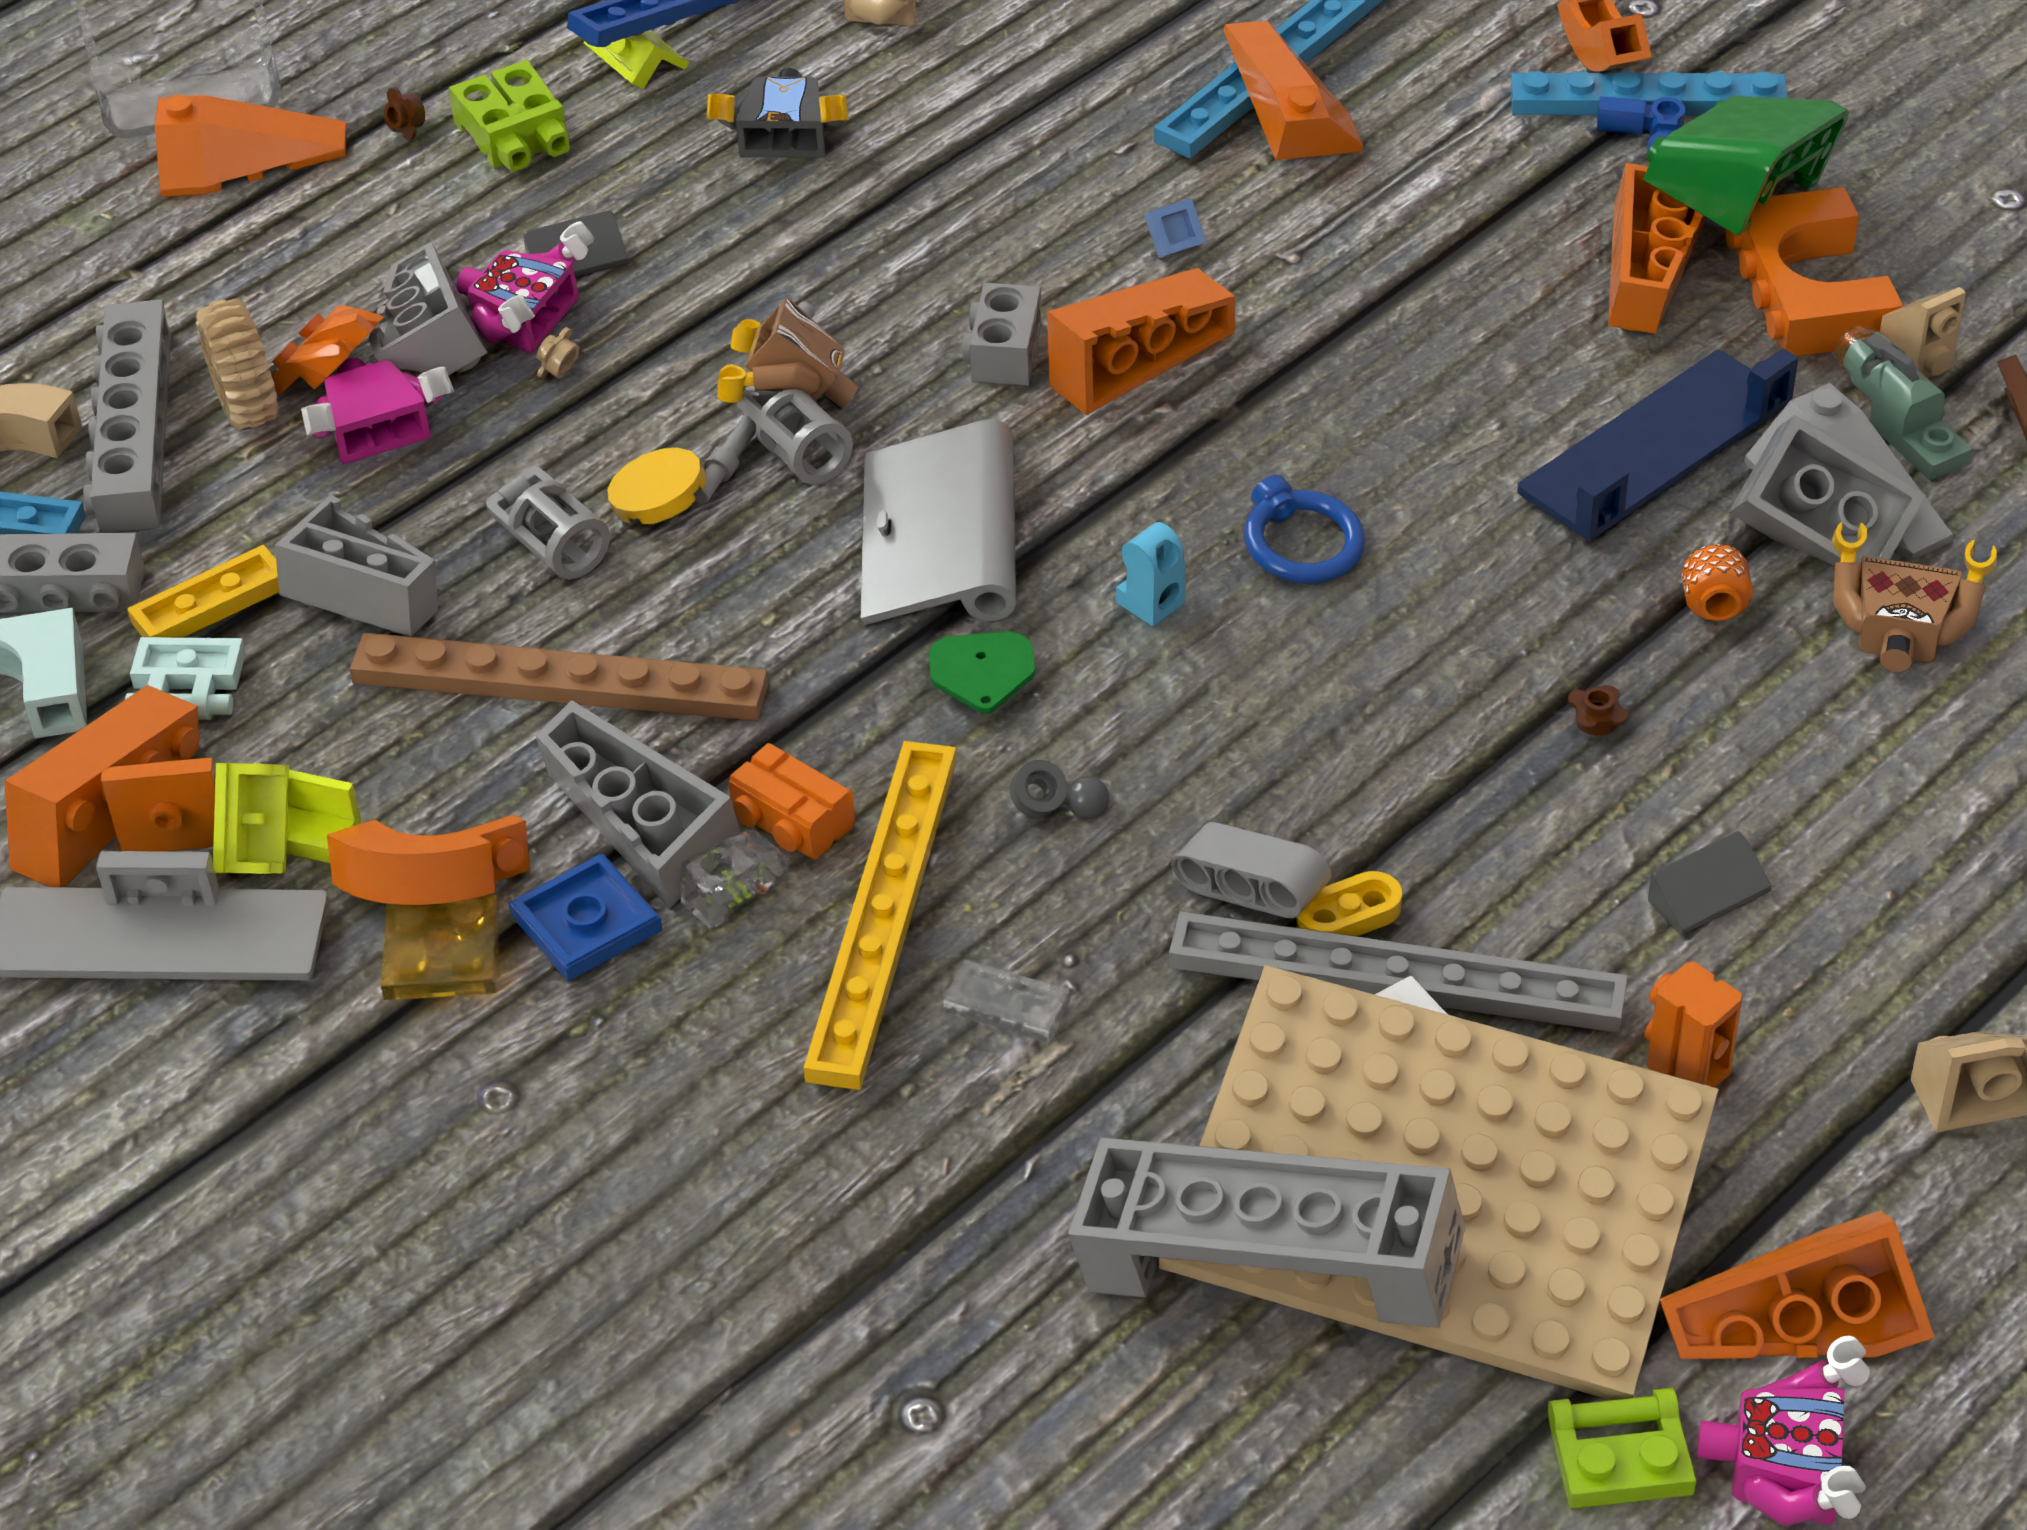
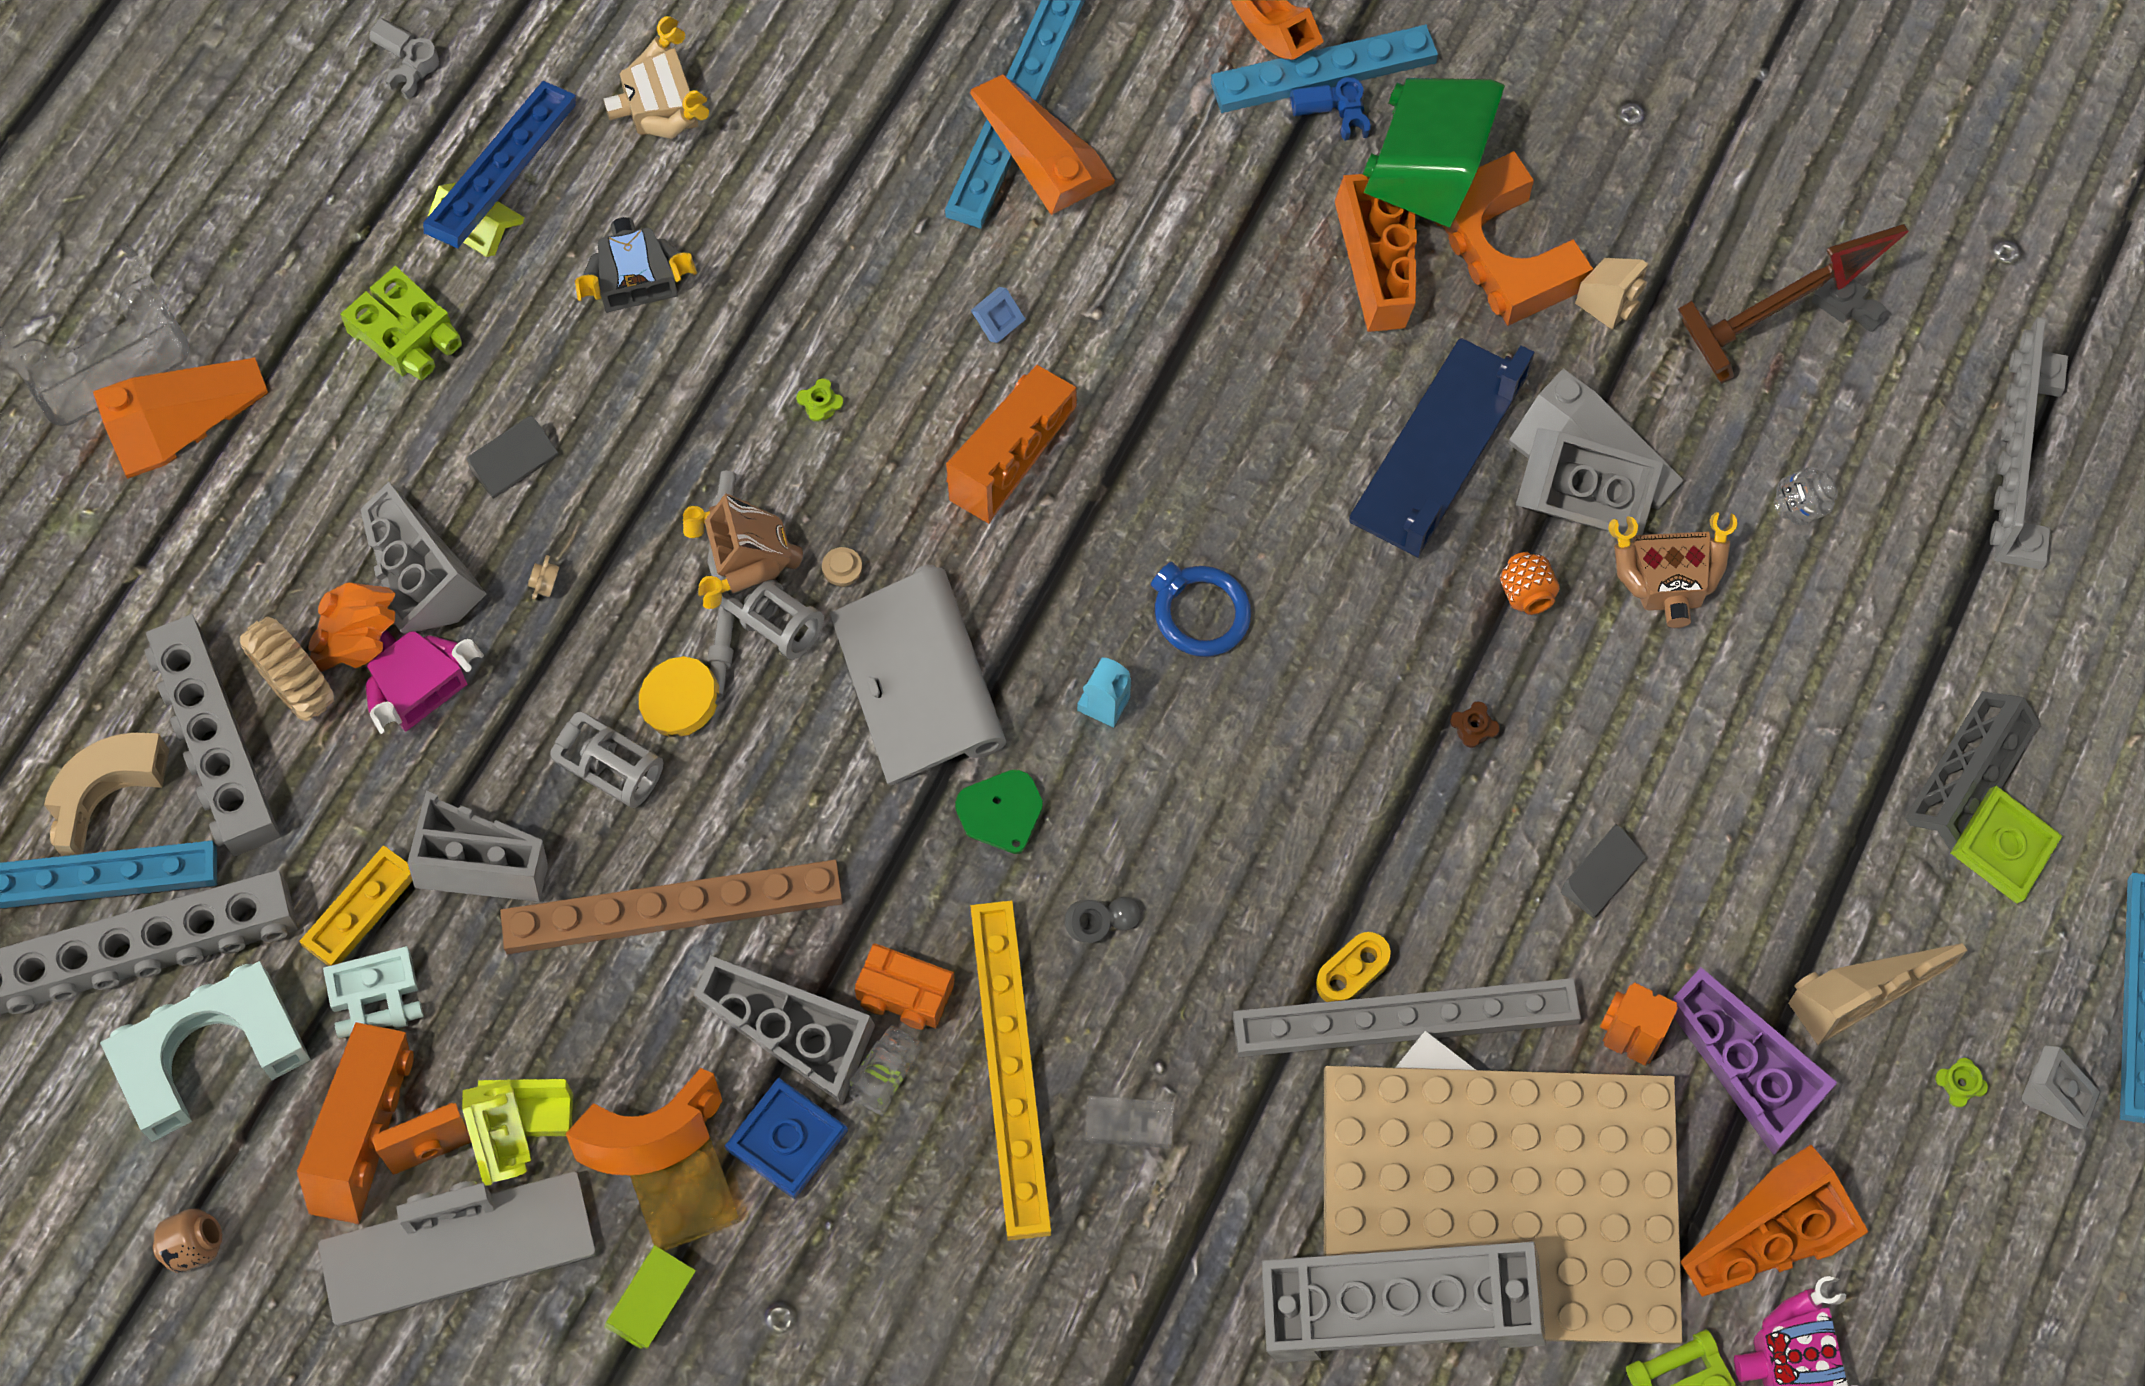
camera: 20 degrees left, 20 degrees up
reddish brown plate [384,87,425,140] -> none
torso [456,221,595,353] -> none
light grey brick [962,283,1042,386] -> none
light grey beam [1171,822,1332,918] -> none
sand green plate [1835,326,1973,481] -> none
none -> lime hinge [604,1245,696,1349]
none -> lime plate [796,378,843,422]
none -> tan plate [822,547,862,587]
none -> medium lavender wedge [1672,967,1837,1155]

